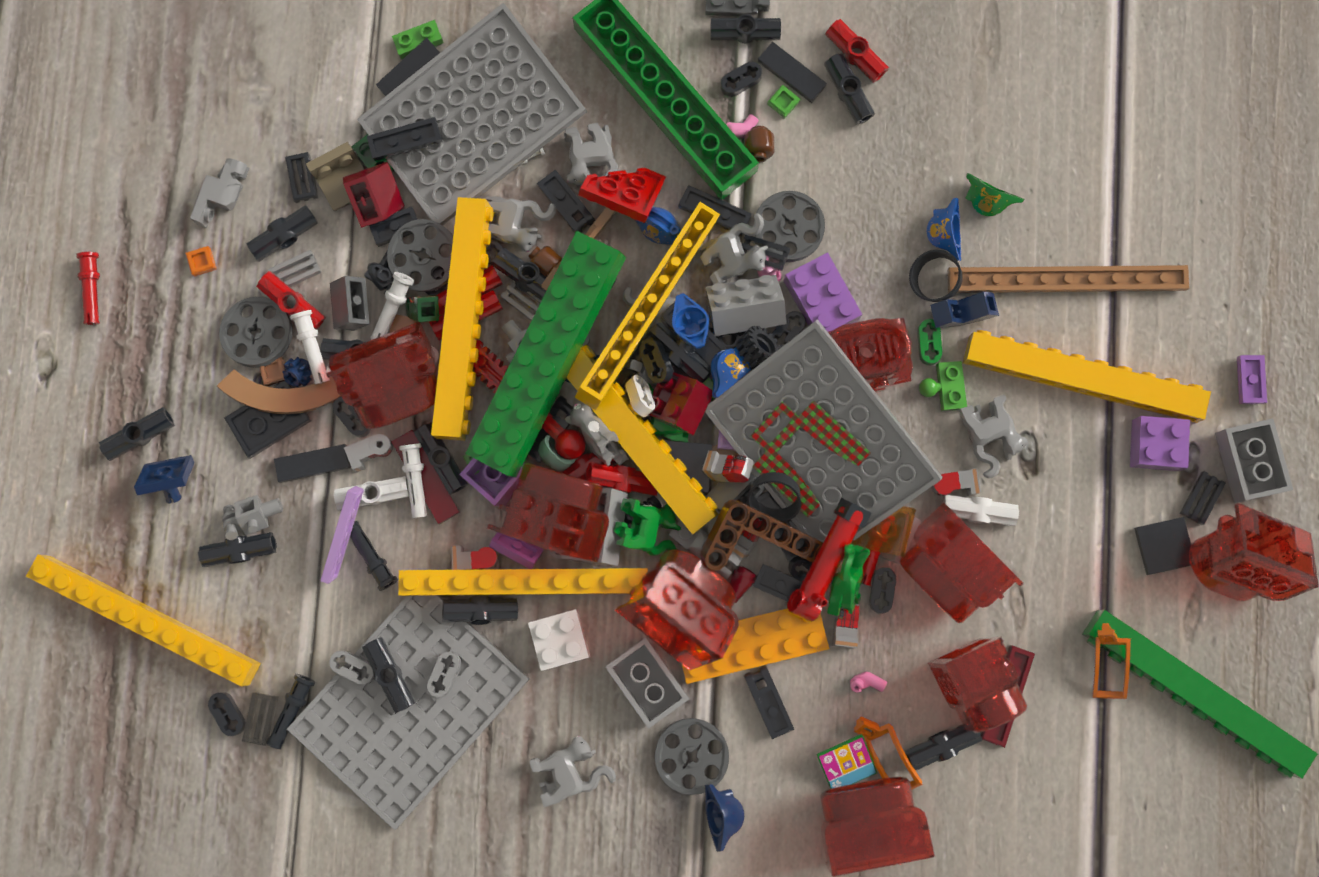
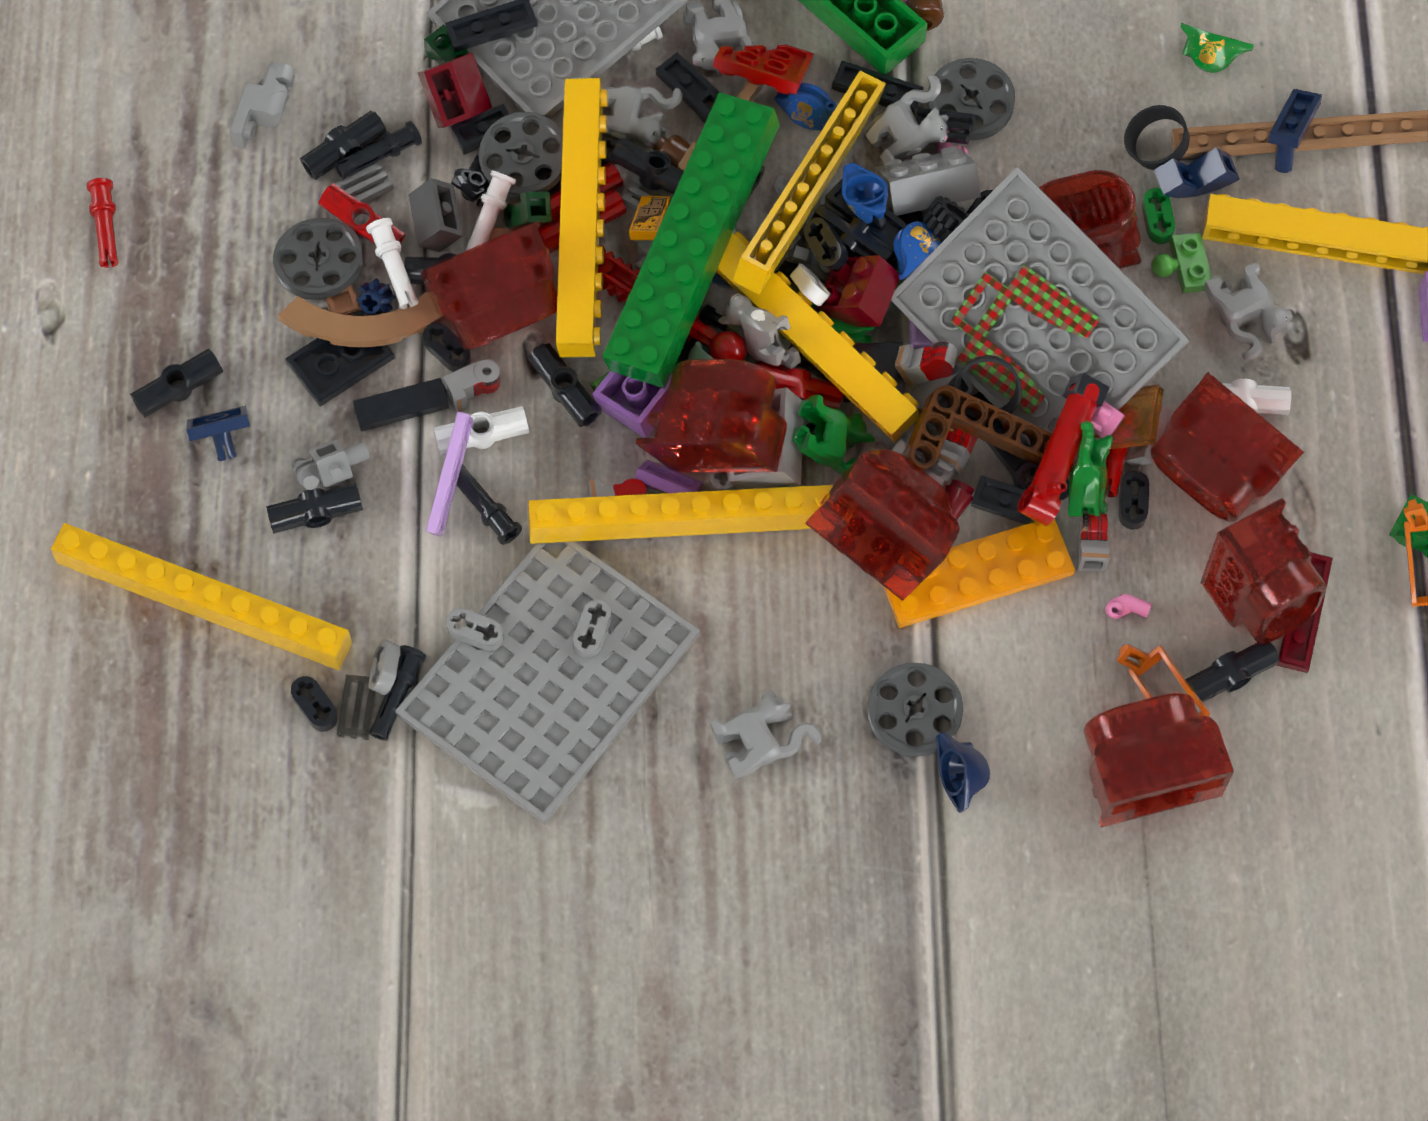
camera: 10 degrees left, 15 degrees down
orange tile [186,246,217,277] -> none
black tile [285,152,318,203] -> none
dark tan bracket [306,142,364,211] -> none
black piece [362,637,415,714] -> none
dark red tile [391,430,460,525] -> none
white pin [399,443,427,518] -> none
black piece [442,595,518,625] -> none
white brick [528,609,591,671] -> none
light grey brick [605,638,689,729] -> none
black plate [743,665,795,739] -> none
medium lavender brick [784,252,863,336] -> none
piece [816,734,877,793] -> none
blue hat [927,198,961,261] -> none
leg [931,469,981,496] -> none
none -> black pin [334,121,422,180]
none -> light grey beam [369,639,400,695]
none -> tile [629,196,671,241]
none -> bright pink tile [1091,401,1125,438]
none -> dark blue piece [1269,89,1322,173]

